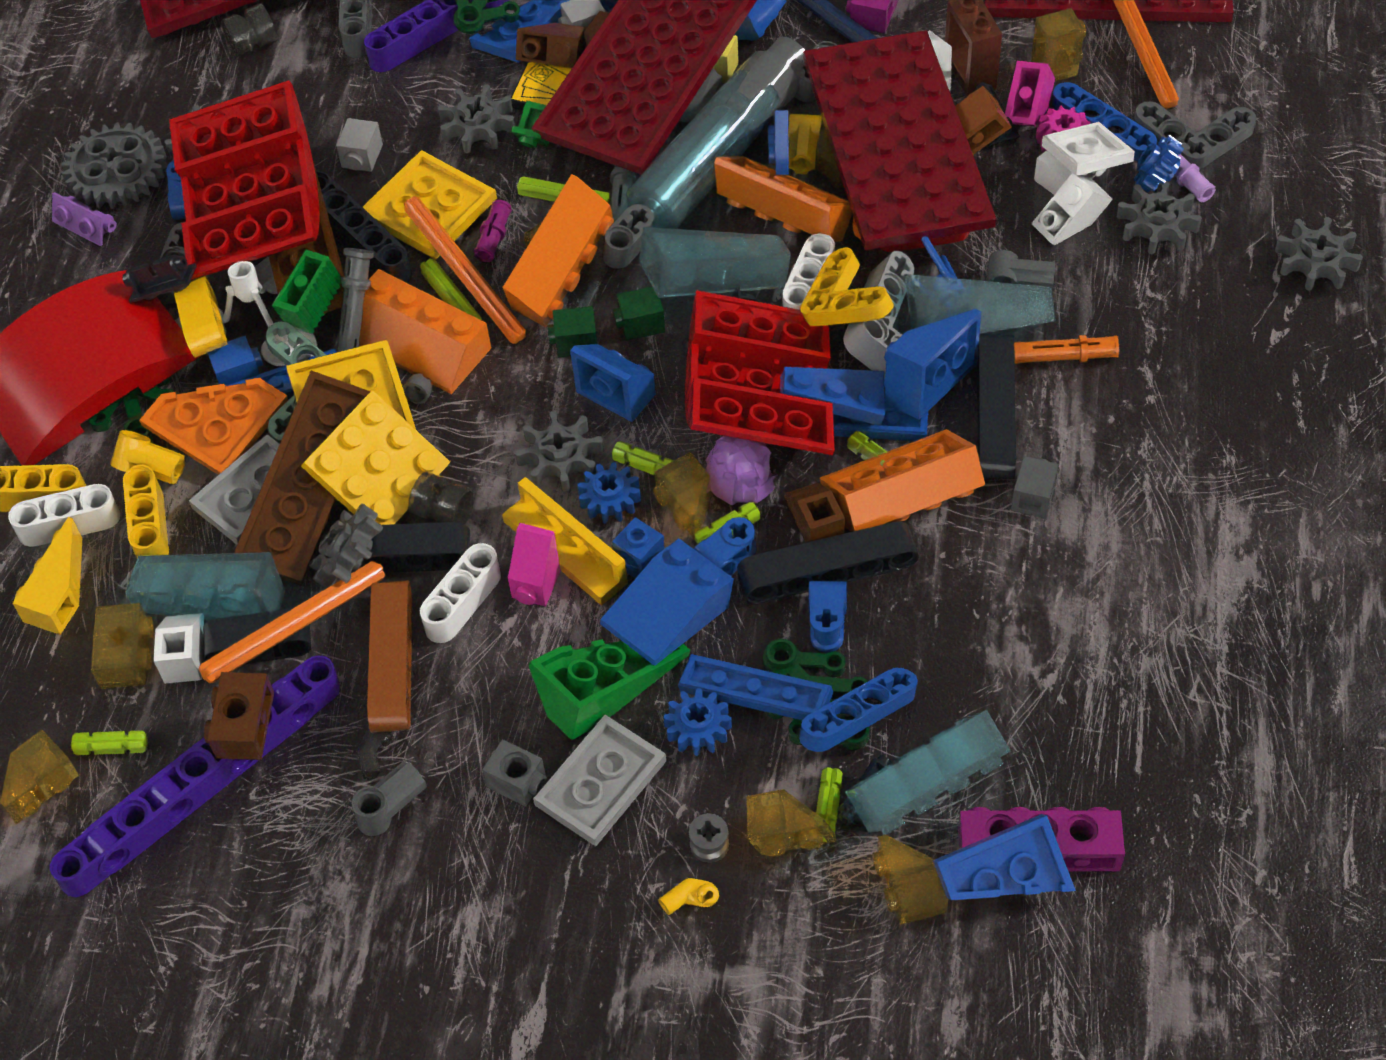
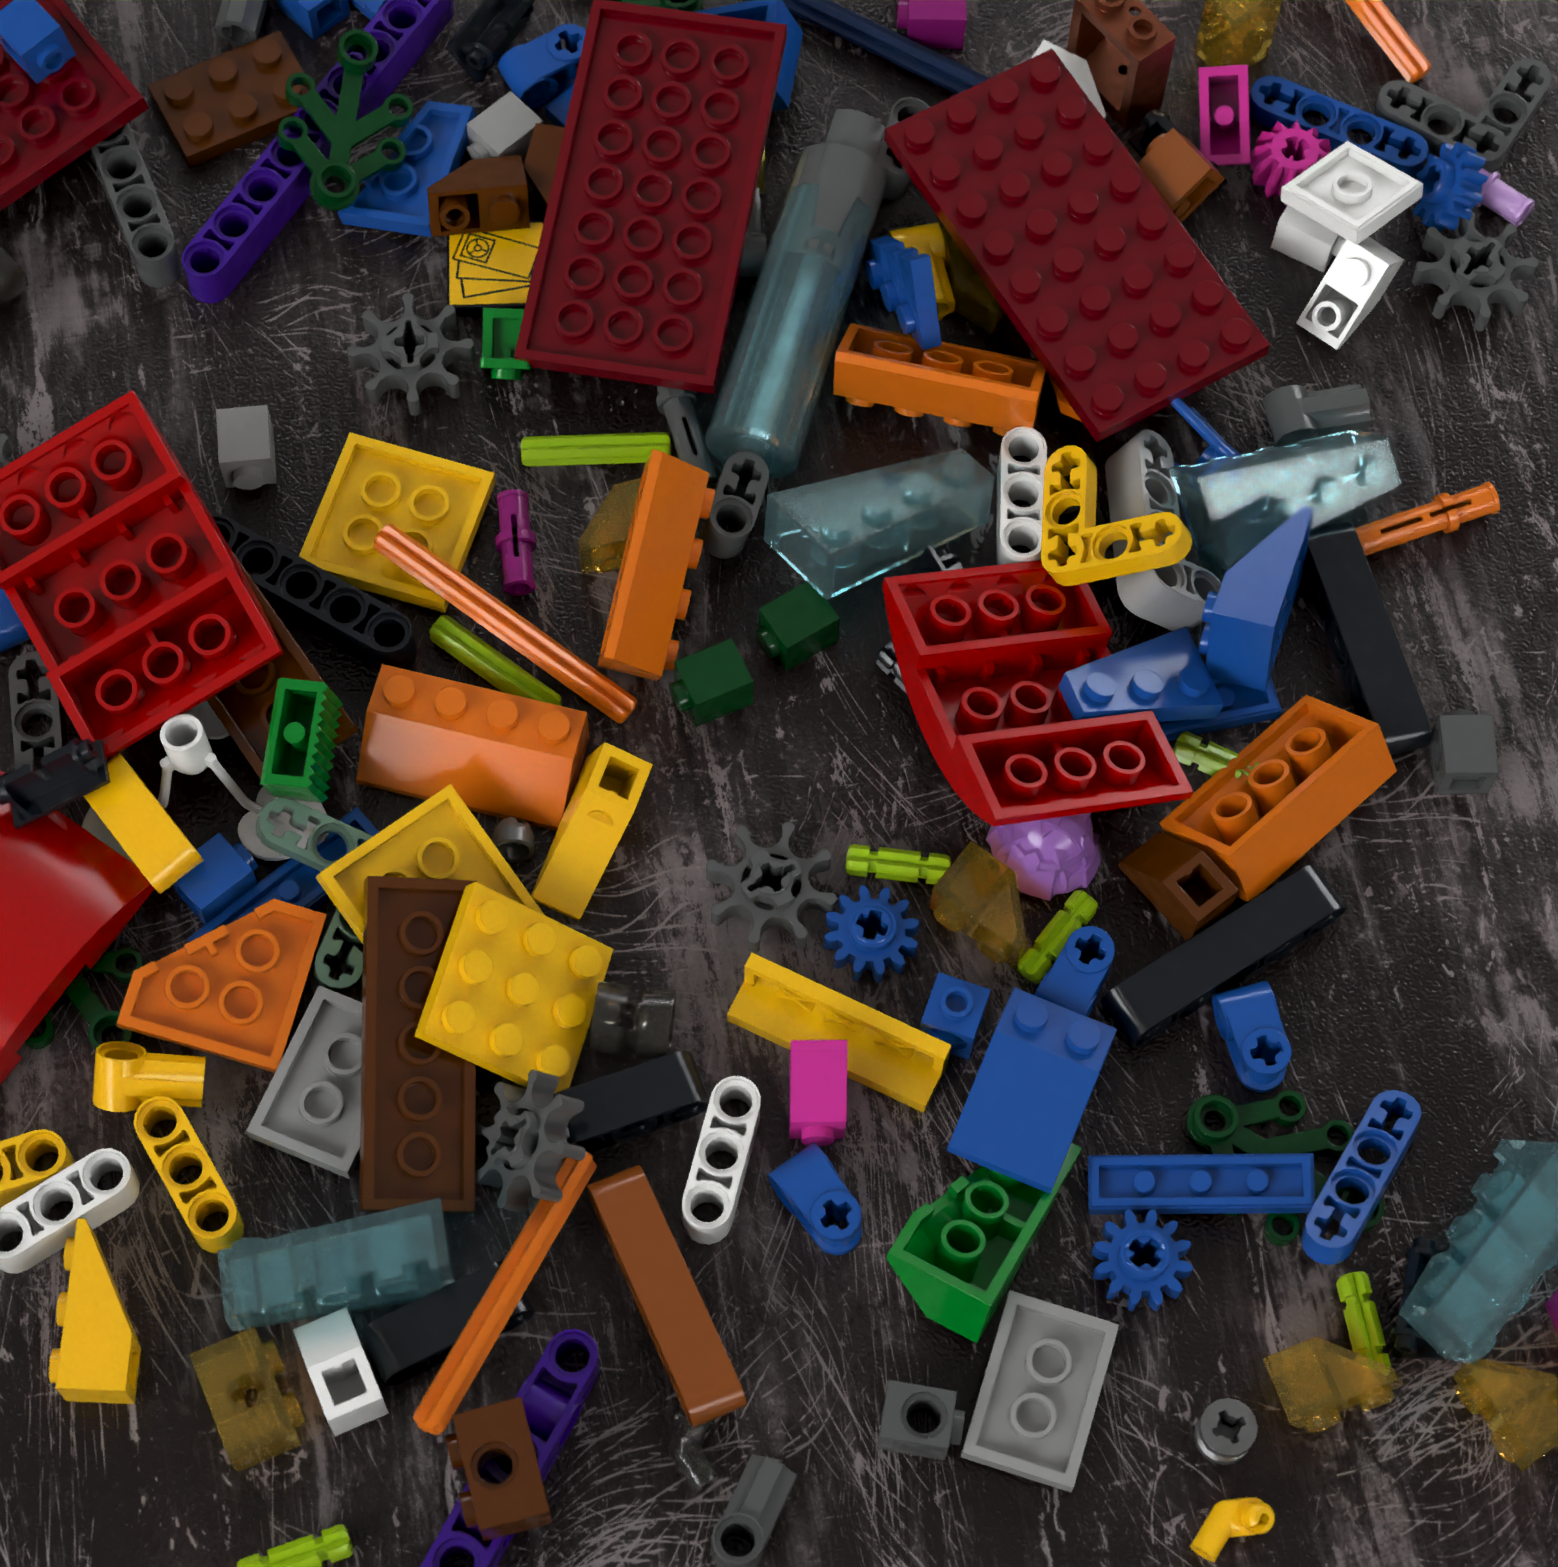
camera: 25 degrees left, 10 degrees up
dark grey pin [337,248,374,351] -> none
blue slope [570,344,656,422] -> none
none -> yellow slope [531,742,653,921]
none -> blue piece [767,1143,862,1255]

